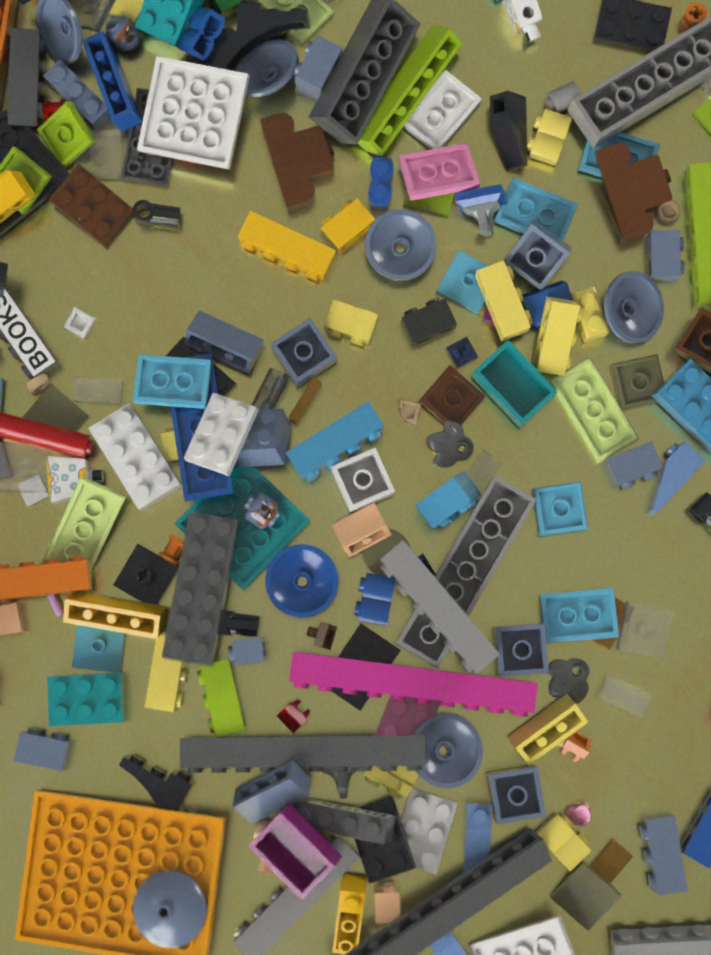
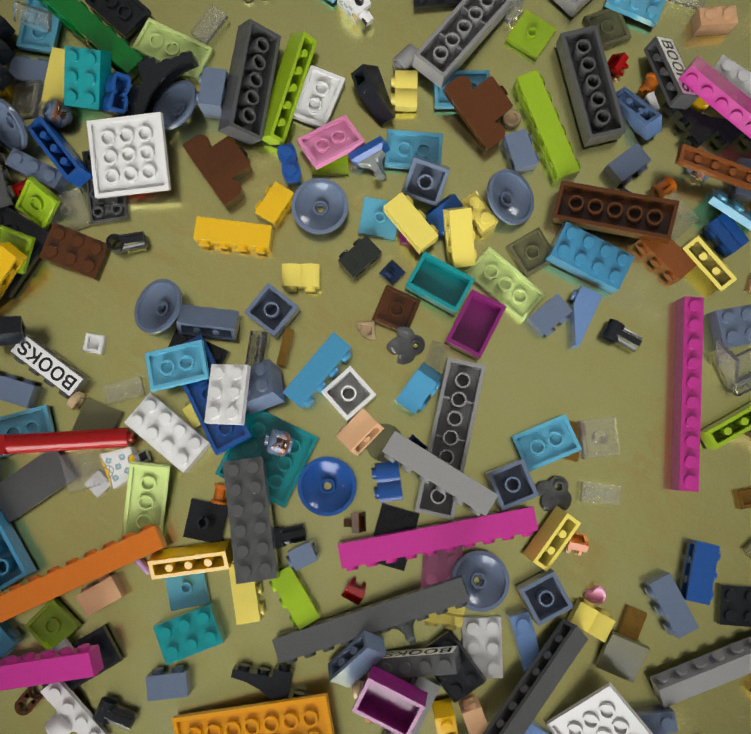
camera: 20 degrees left, 0 degrees up
medium azure plate [533,482,588,536] -> none
none -> sand blue dish [134,279,182,334]
none -> magenta piece [444,289,507,360]

